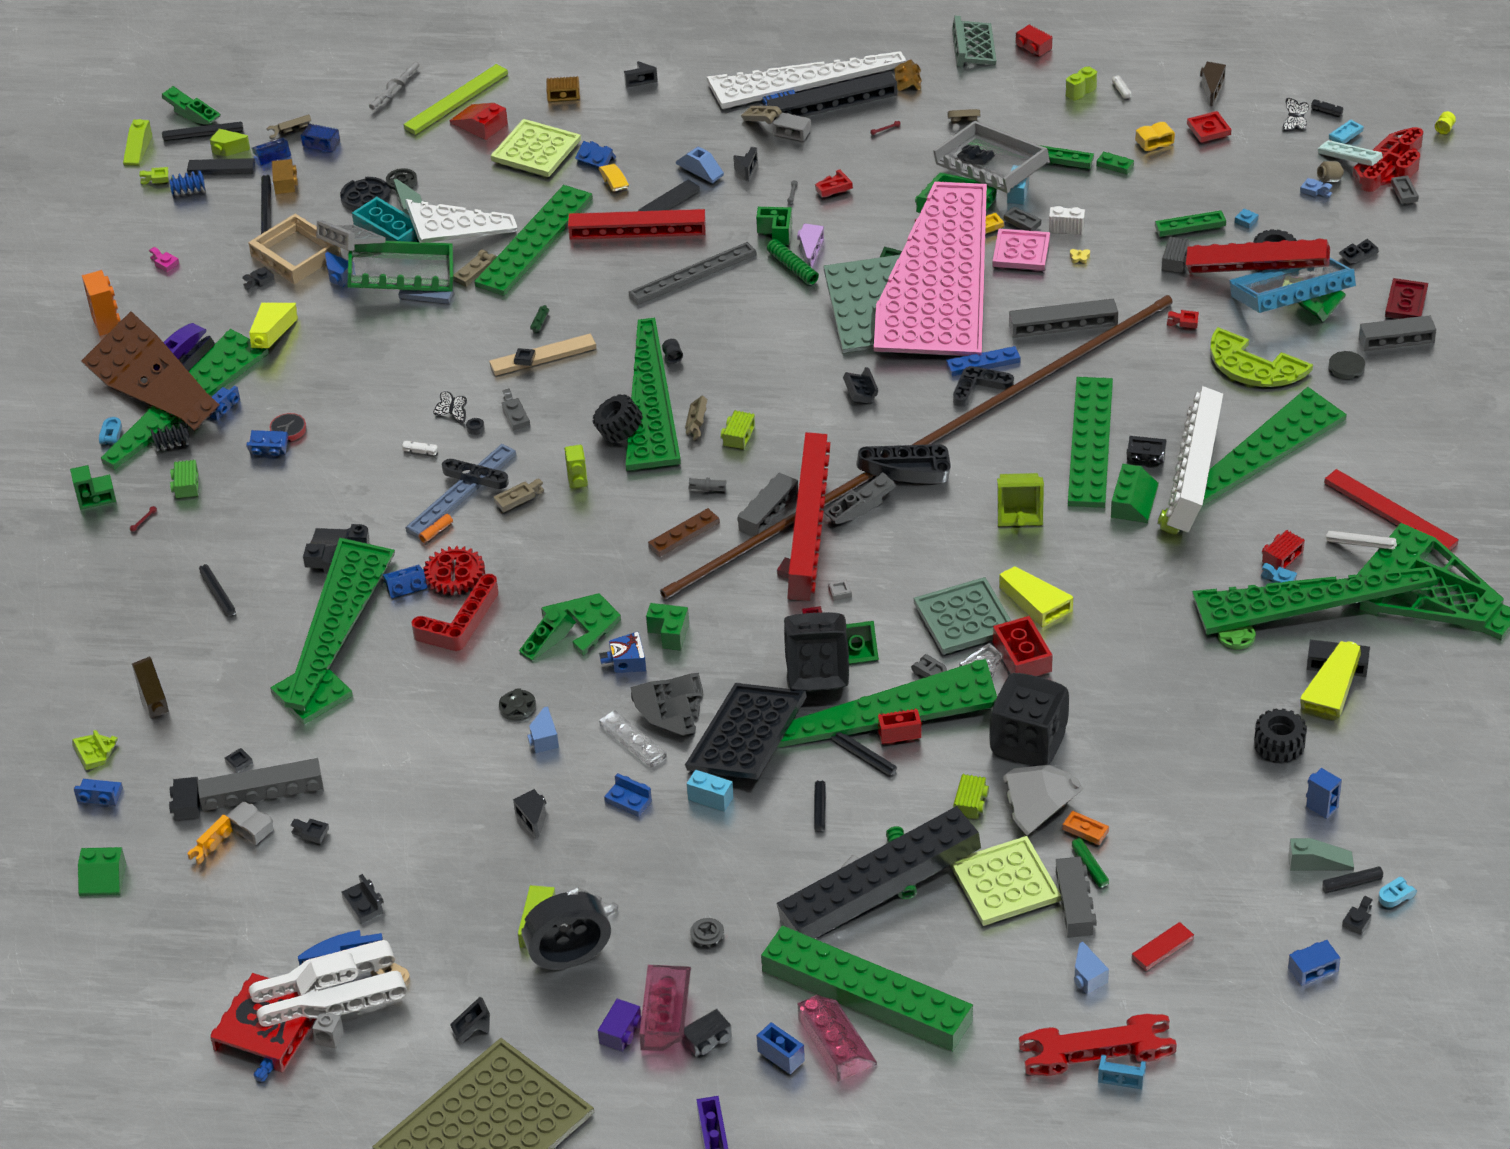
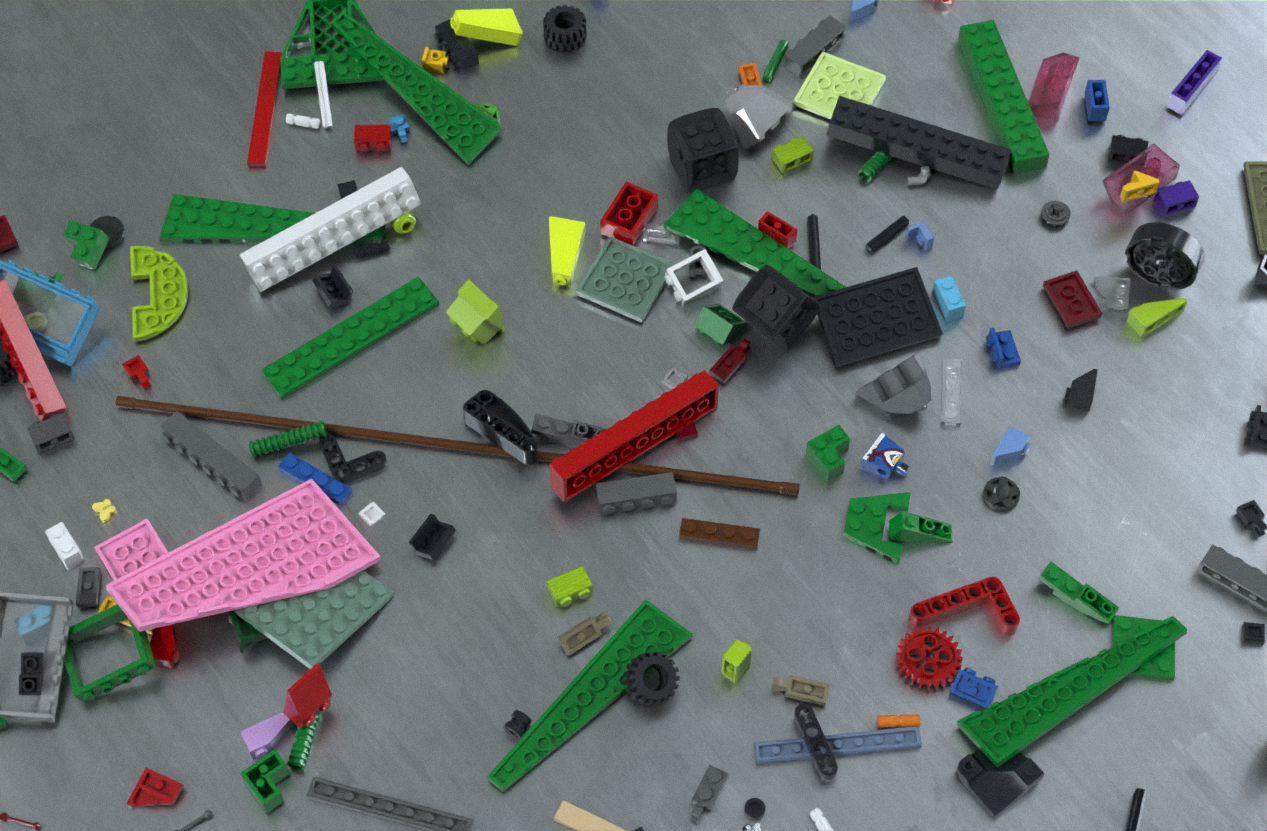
camera: 135 degrees left, 15 degrees up
dark grey pin [688,477,727,492] -> none
green slope [1111,463,1159,523] -> none
dark grey brick [1359,315,1437,351] -> none
none -> green brick [62,220,110,271]
none -> green piece [249,420,327,458]
none -> red slope [283,663,332,729]
none -> white axle [286,113,321,129]
none -> black tile [337,180,357,199]
none -> black axle [354,240,390,258]
none -> white tile [358,501,386,529]
none -> yellow brick [422,47,449,74]
none -> white window [664,249,723,305]
none -> medium blue bracket [906,221,934,251]
none -> green slope [1038,562,1119,624]
none -> dark red plate [1043,270,1103,329]
none -> yellow slope [1120,171,1160,202]

